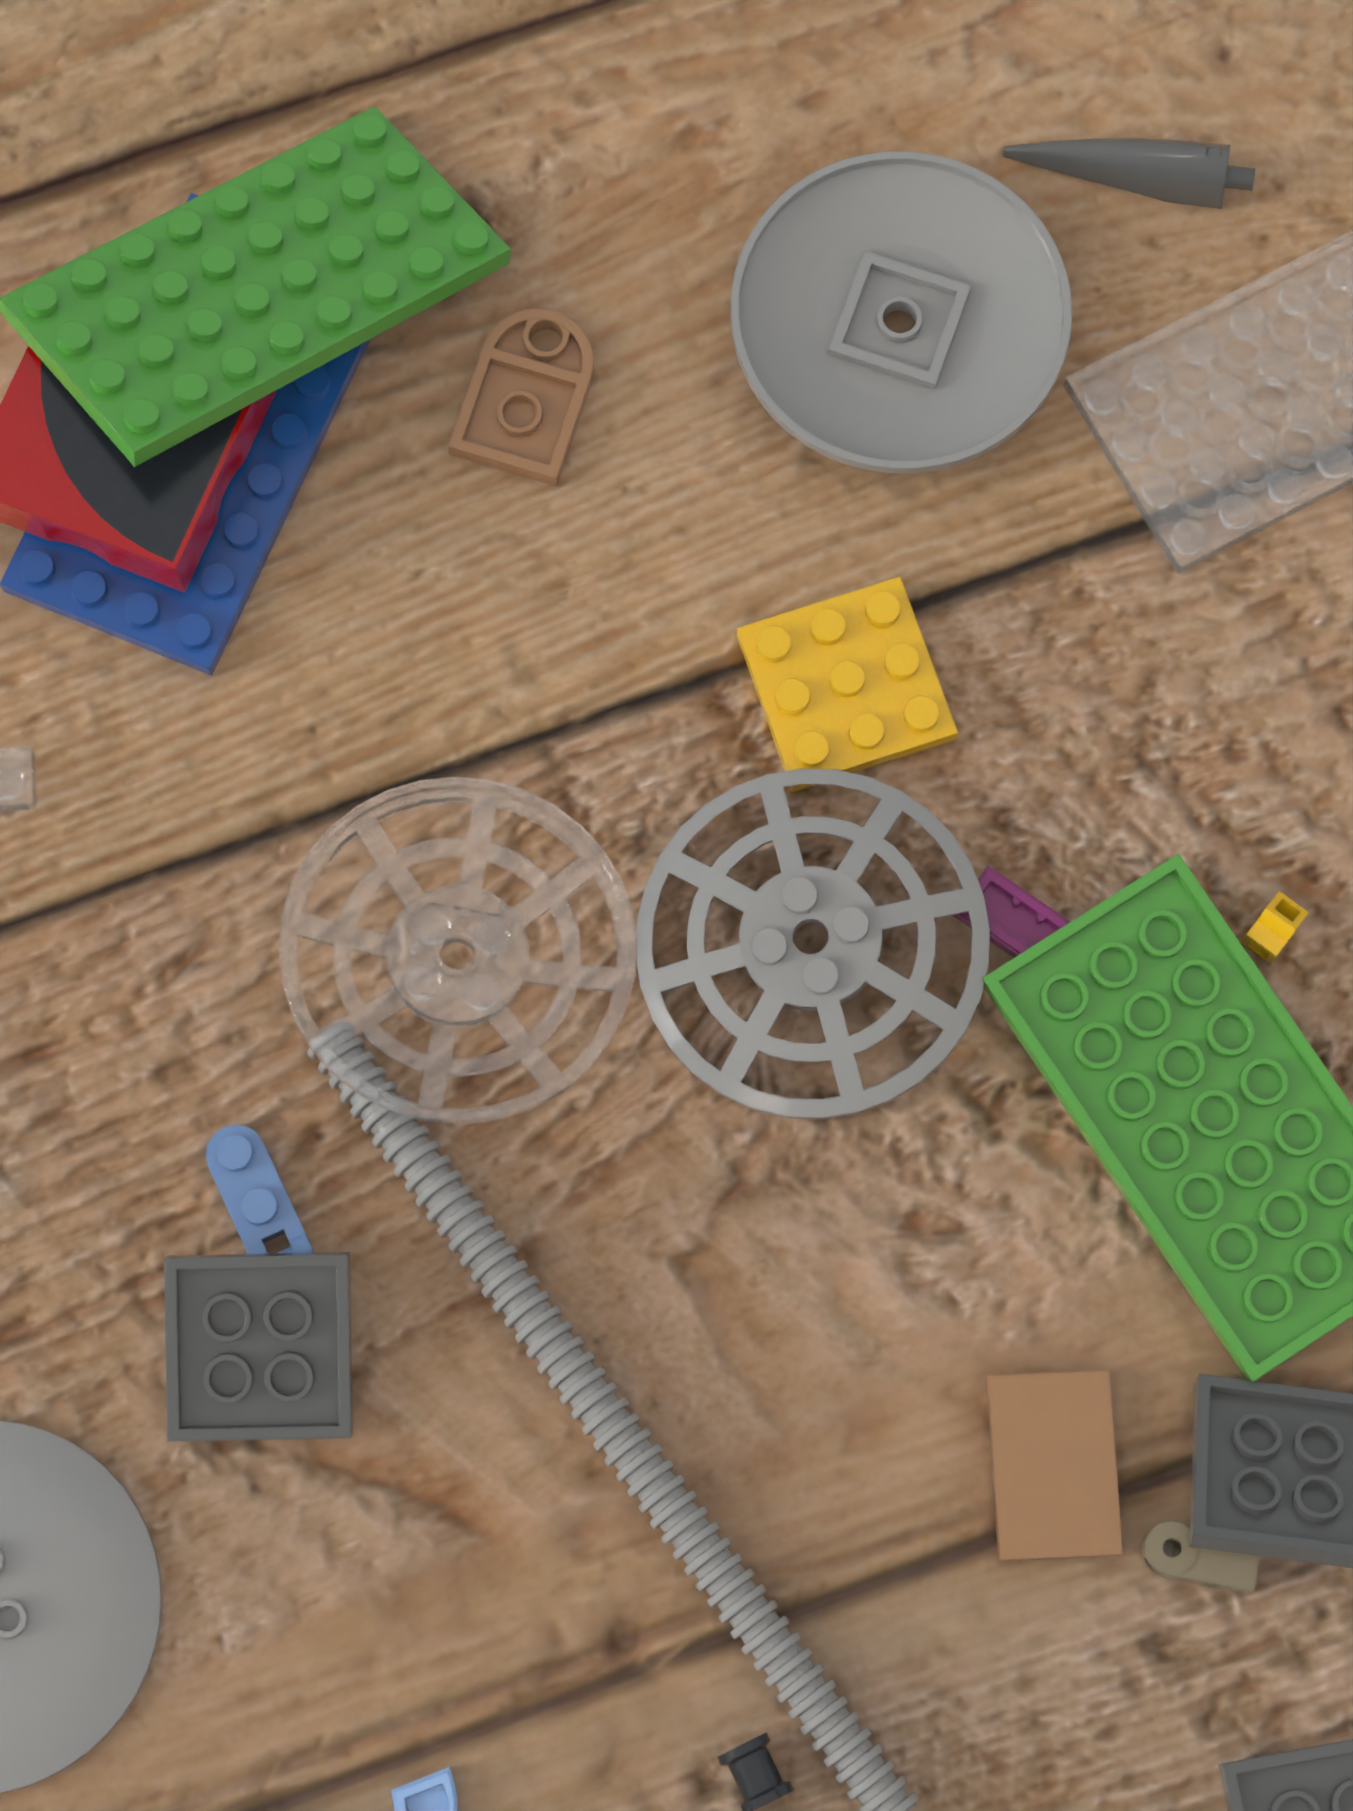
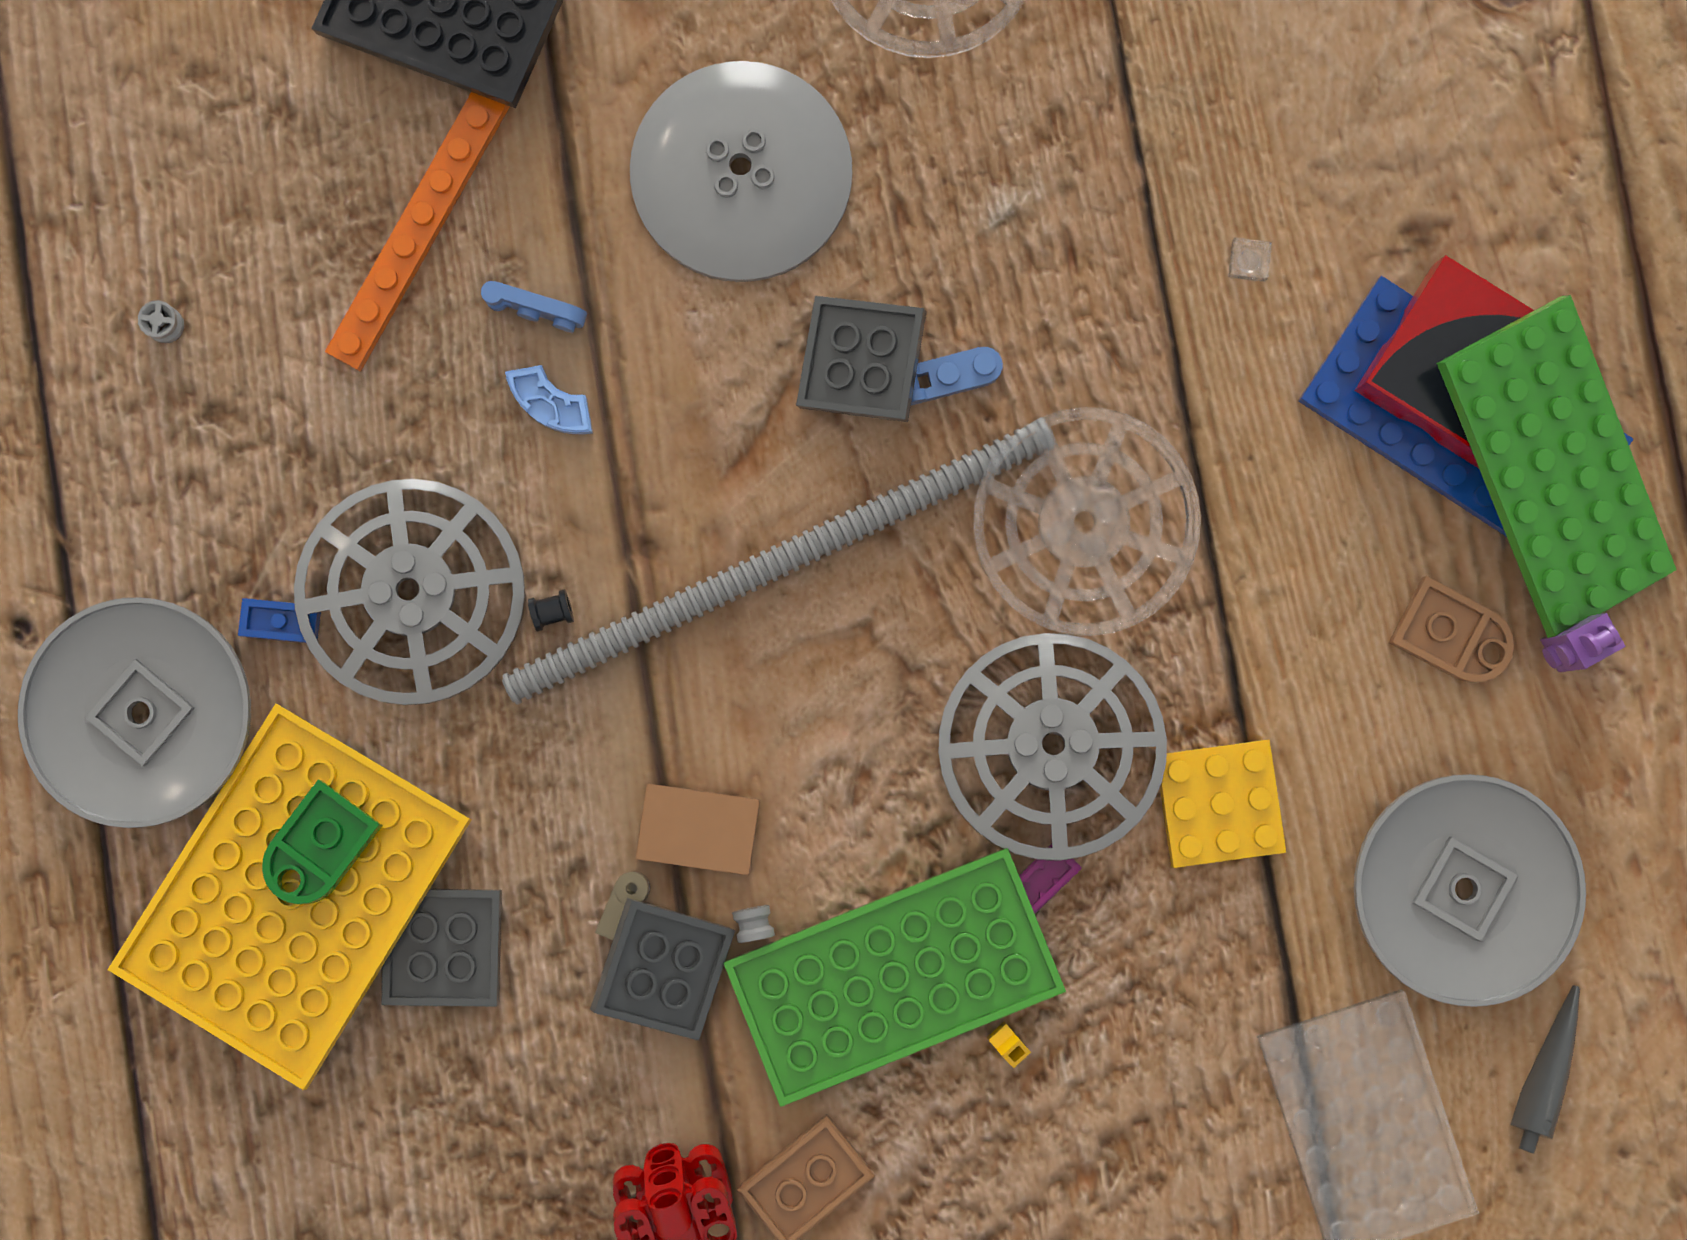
camera: 95 degrees right, 10 degrees up
none -> light grey wheel [732,905,775,943]
none -> medium lavender brick [1540,613,1626,672]

